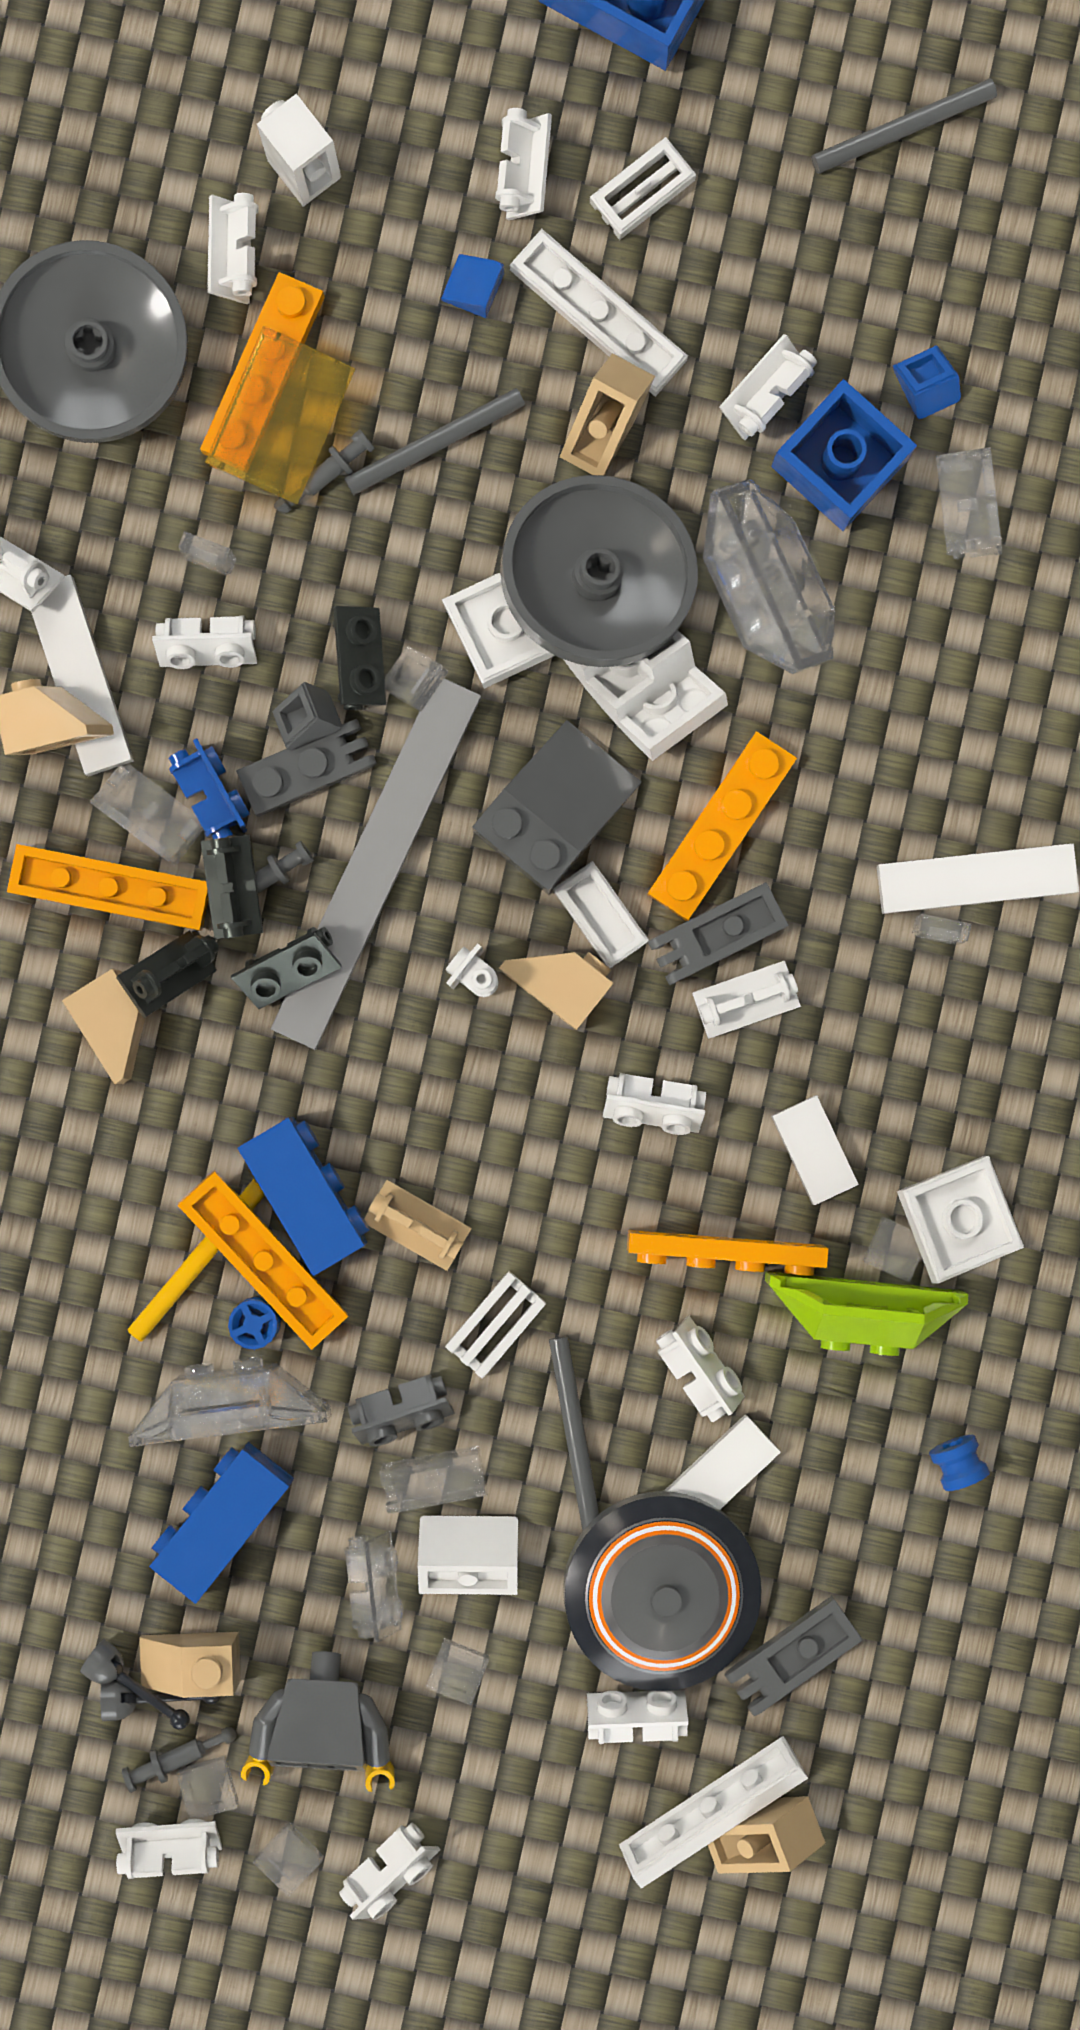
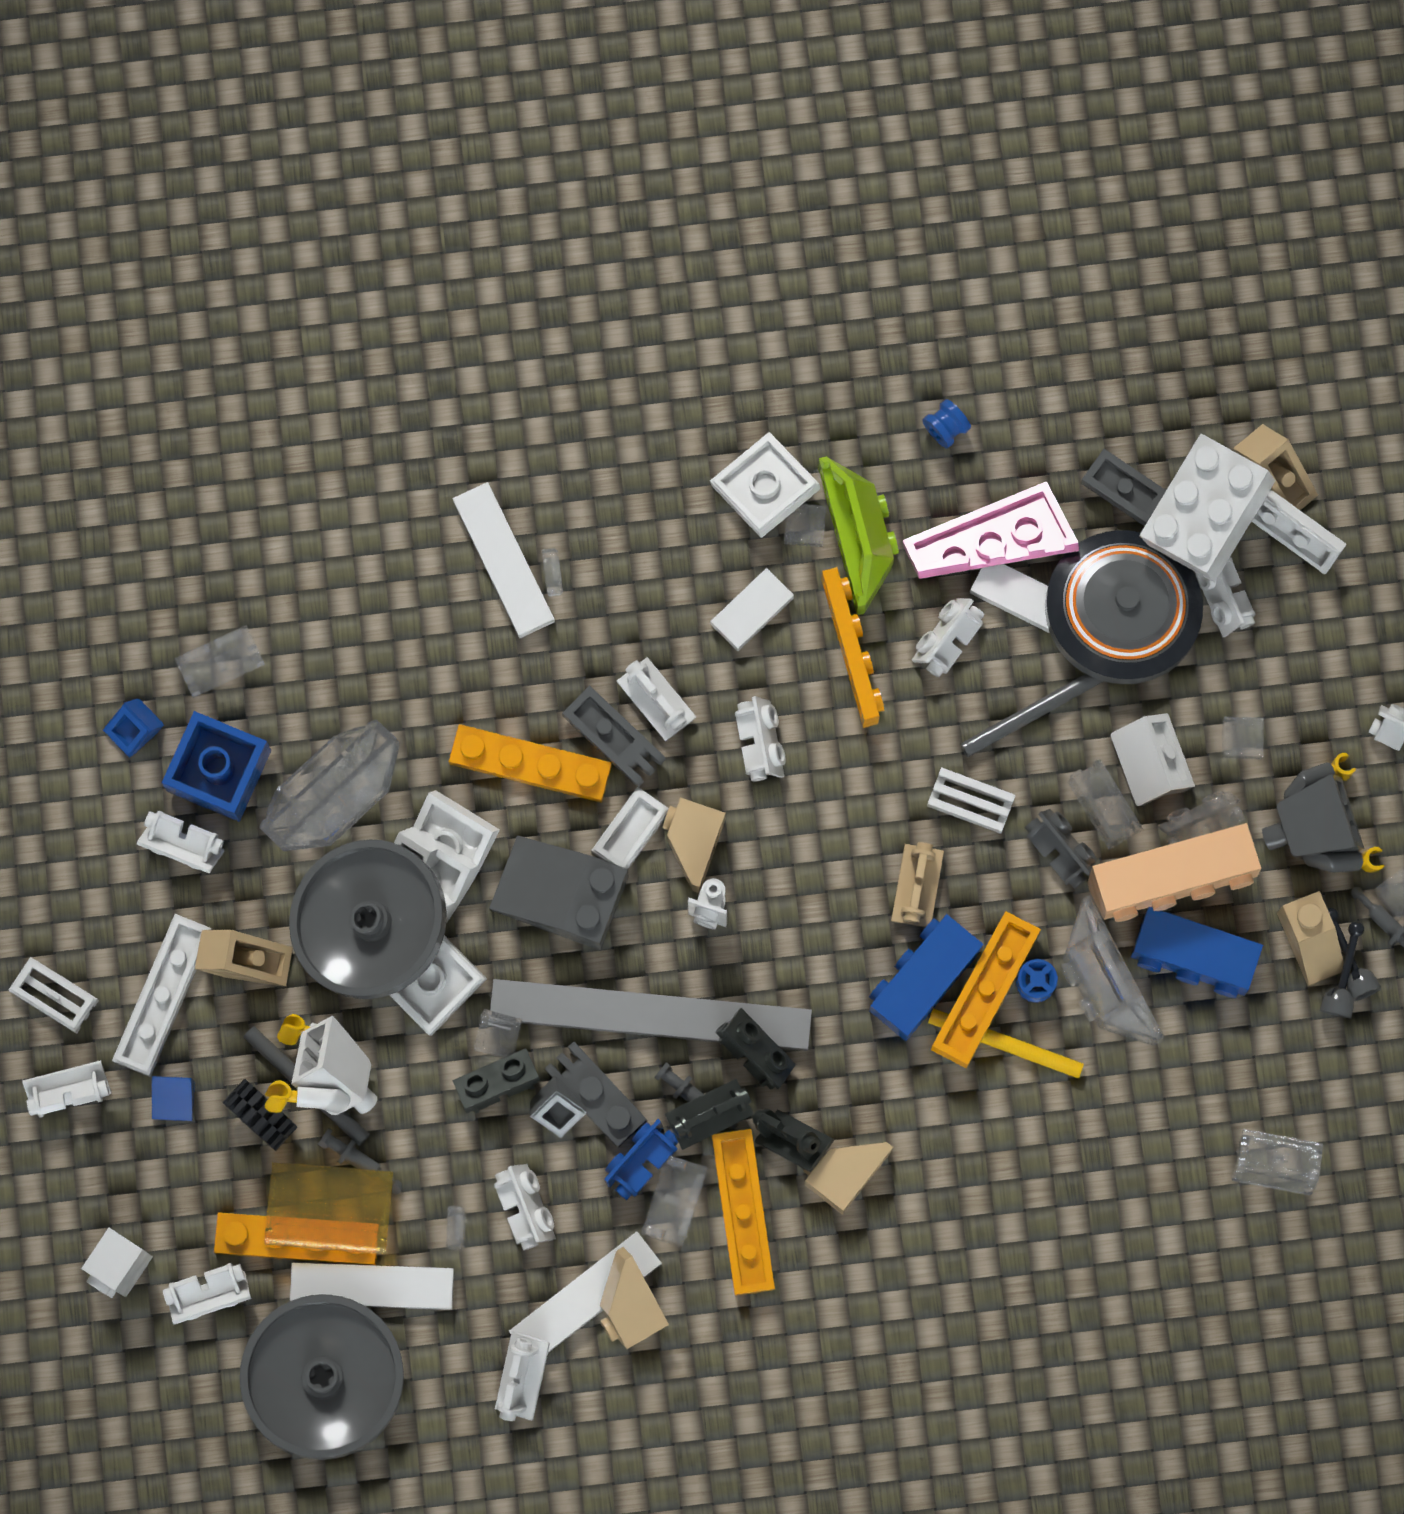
camera: 110 degrees left, 10 degrees down
none -> black tyre [222,1079,298,1151]
none -> white torso [265,1014,377,1115]
none -> white tile [290,1263,454,1310]
none -> wing [903,482,1079,579]
none -> light nougat slope [1087,823,1261,922]
none -> white brick [1140,434,1275,583]

